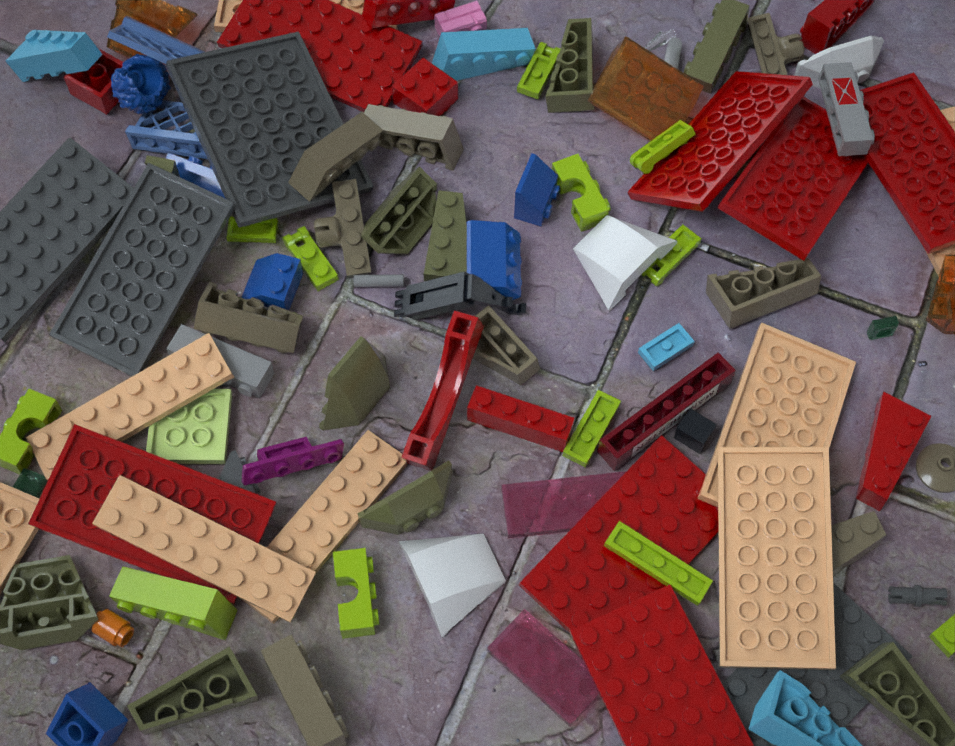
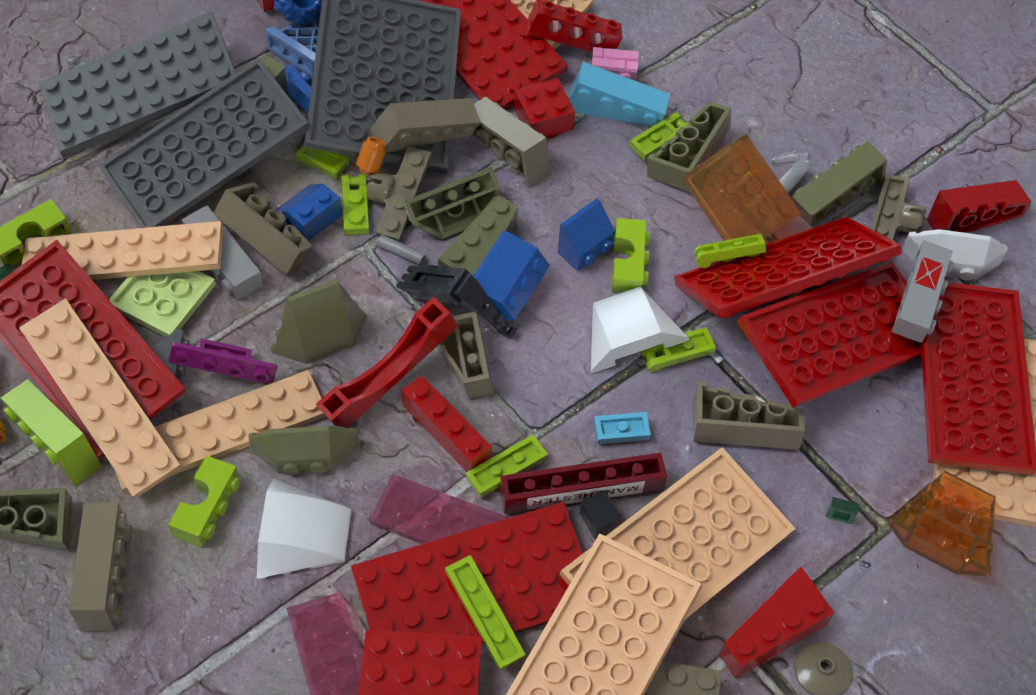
camera: 25 degrees right, 5 degrees down
none -> orange brick [356,137,386,175]

